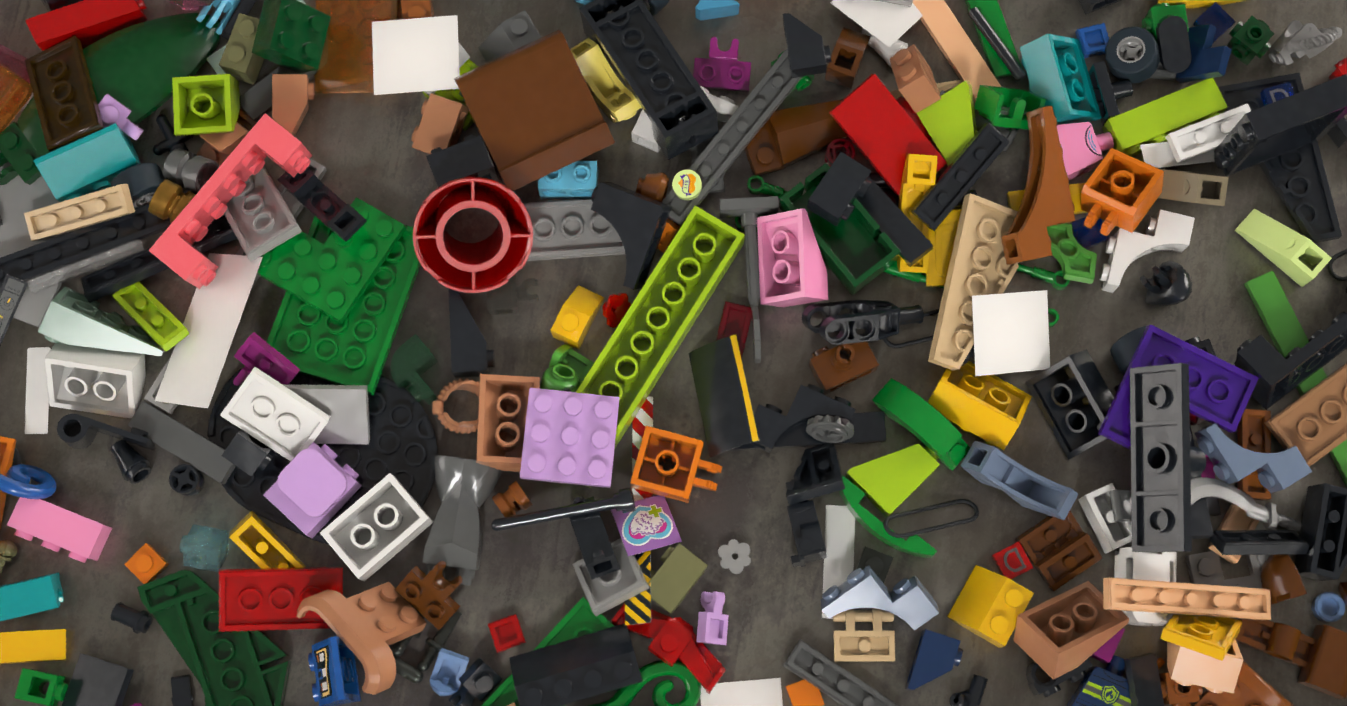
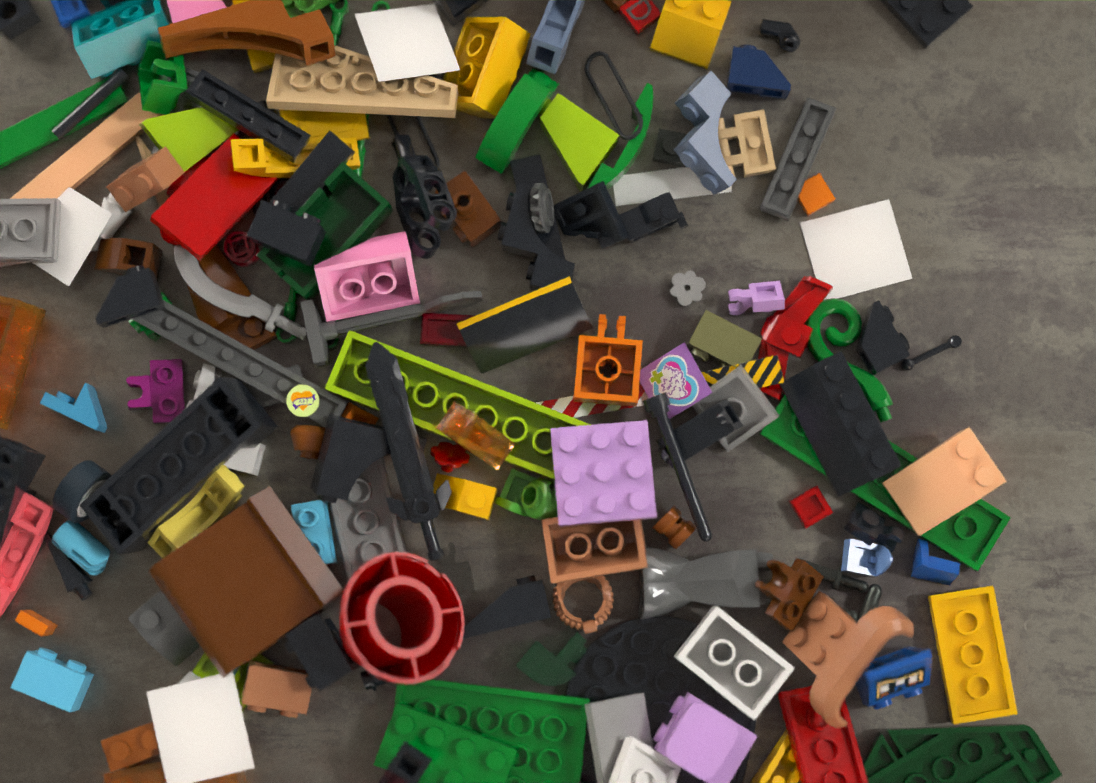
camera: 100 degrees left, 5 degrees up
none -> light grey sword [174,245,307,340]
none -> black sword [365,342,452,561]
none -> clear orange slope [436,402,515,471]

